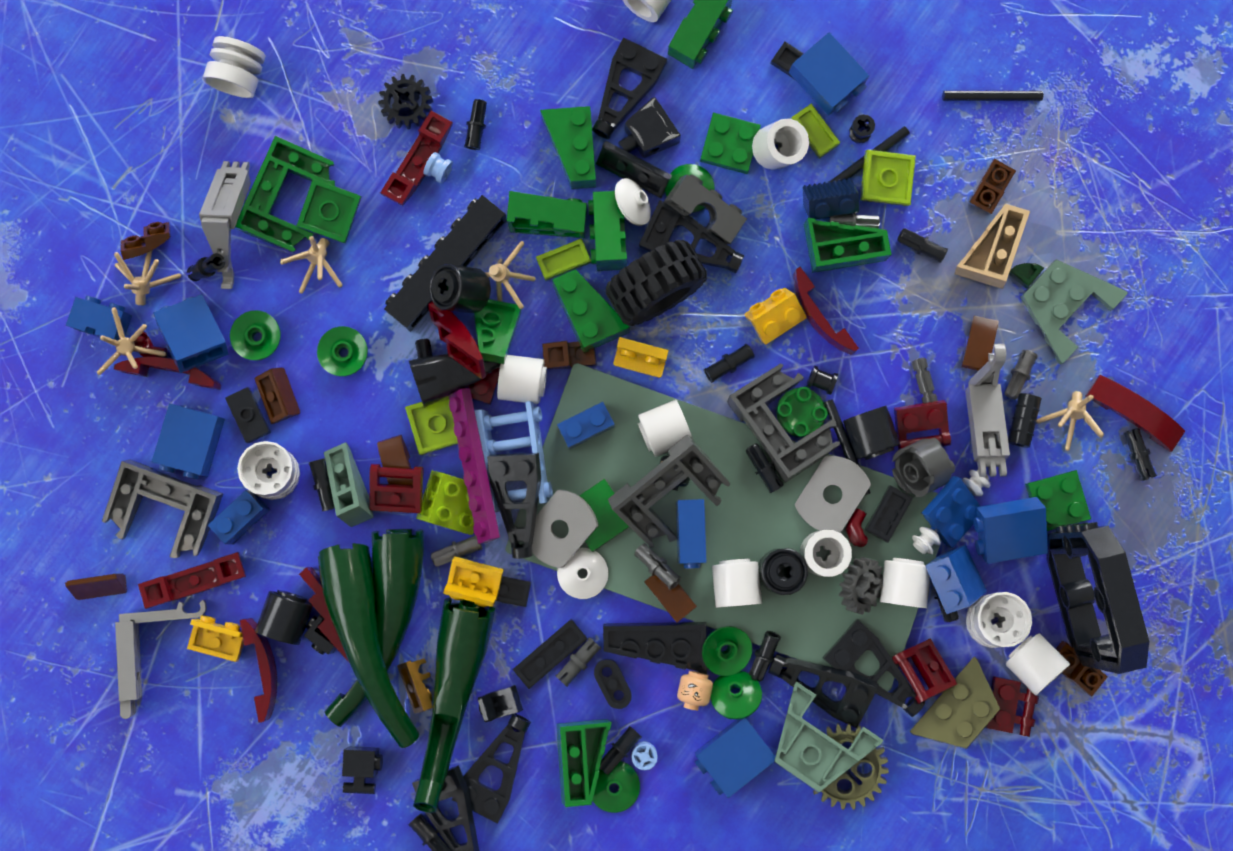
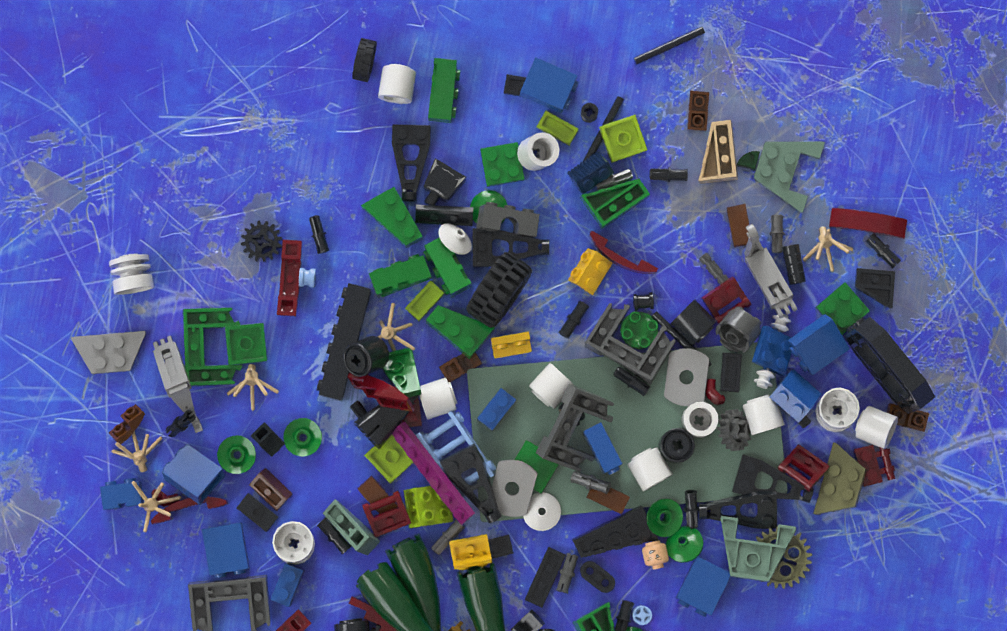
camera: 30 degrees left, 0 degrees up
none -> light grey wing [71,331,146,374]
none -> black brick [251,422,285,457]
none -> black wing [855,268,895,309]

